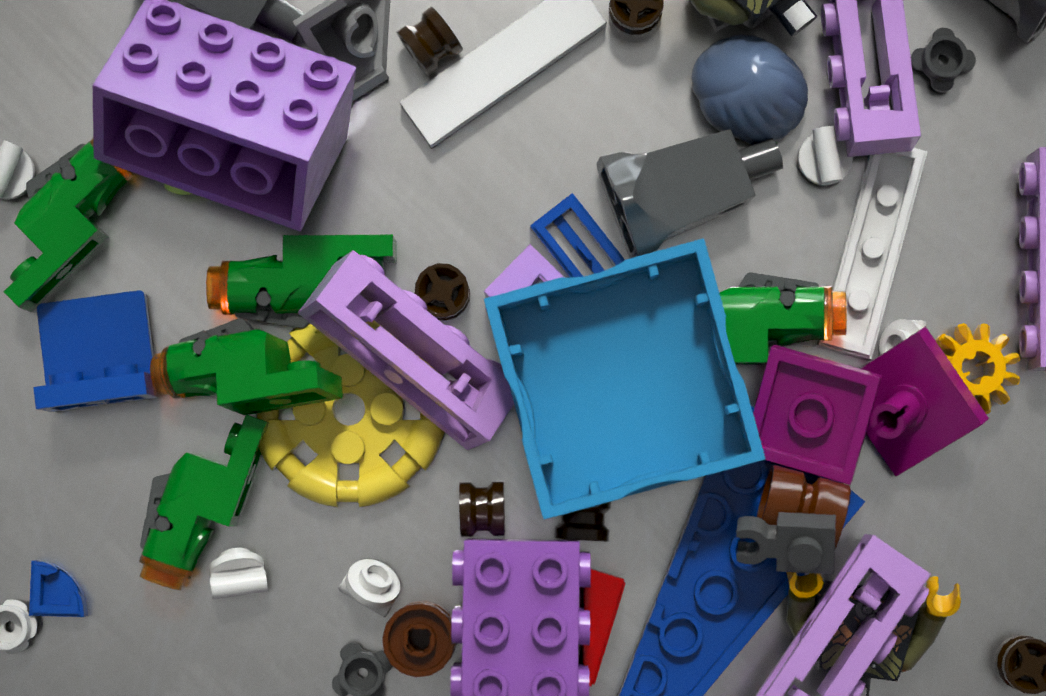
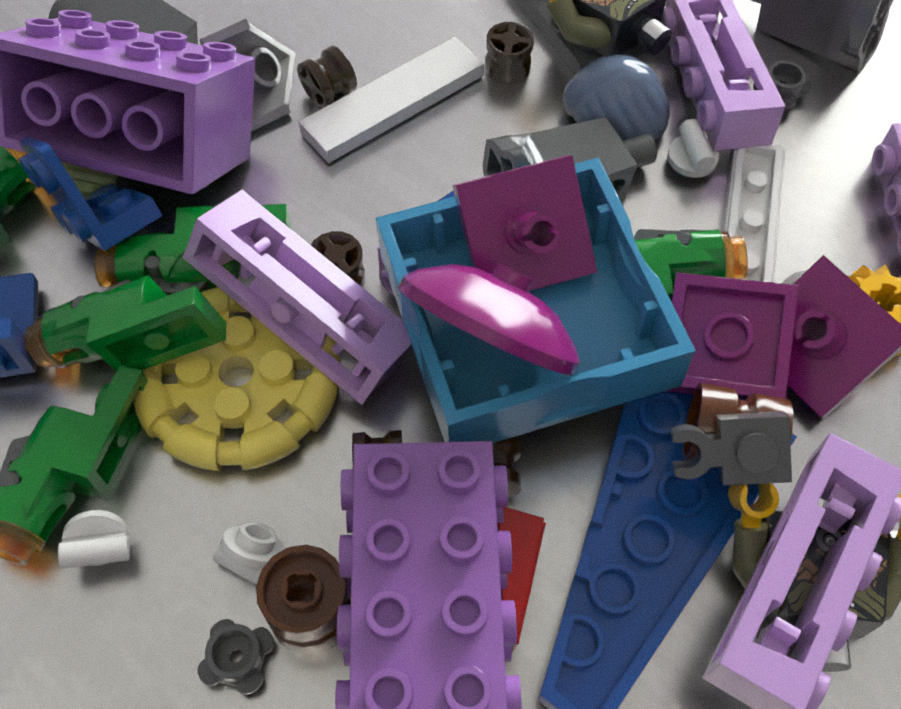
camera: 10 degrees left, 25 degrees down
none -> blue bracket [18,137,163,251]
none -> magenta dish [398,263,580,375]
none -> magenta tile [452,155,598,291]

